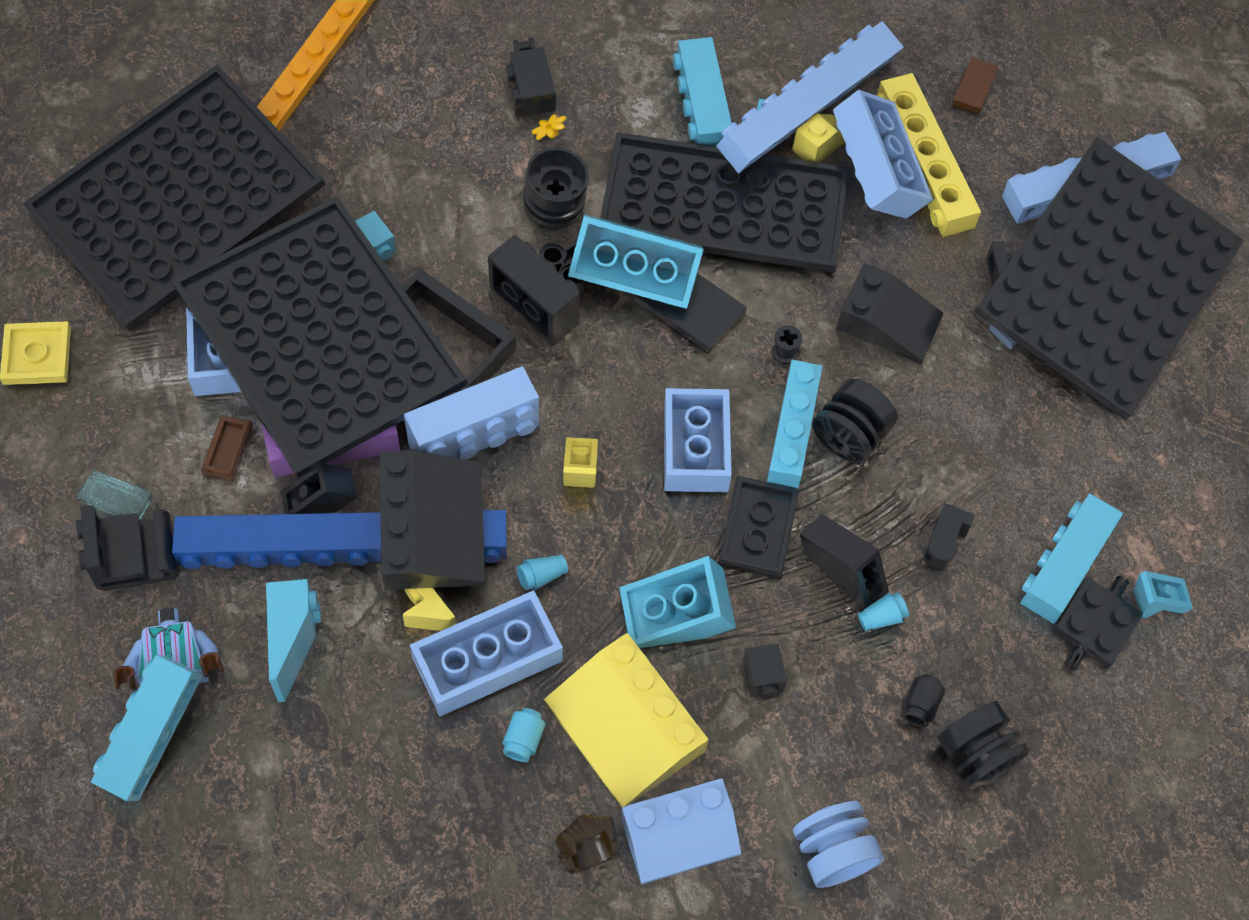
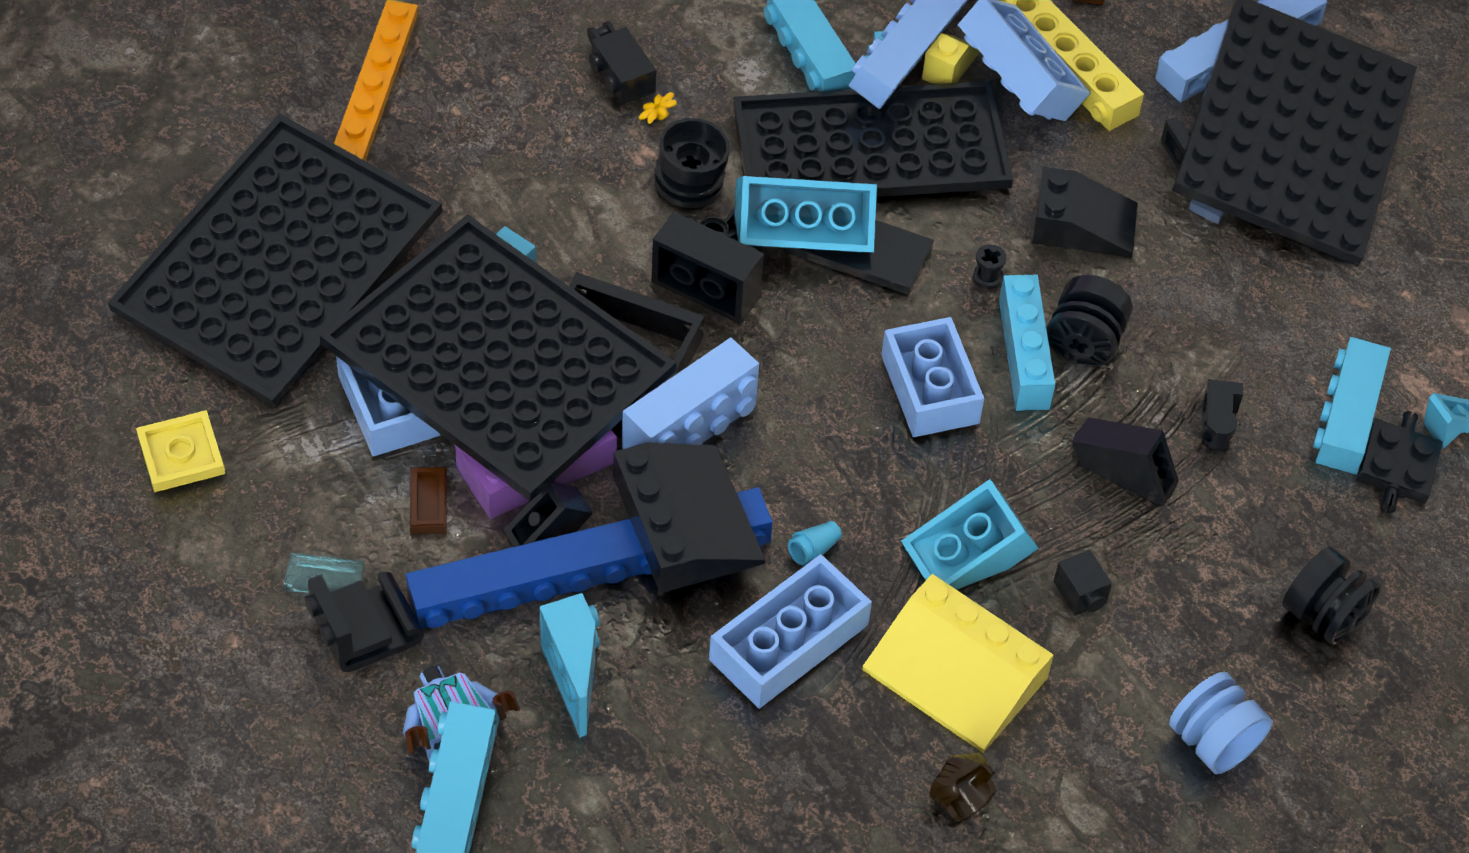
camera: 15 degrees left, 10 degrees down
light yellow slope [403,588,456,631] -> none
medium azure brick [502,708,546,762] -> none
light yellow slope [563,437,598,488] -> none
light blue slope [621,778,741,885] -> none
black tile [718,476,800,580] -> none
medium azure cone [857,592,909,632] -> none
black brick [902,674,945,727] -> none

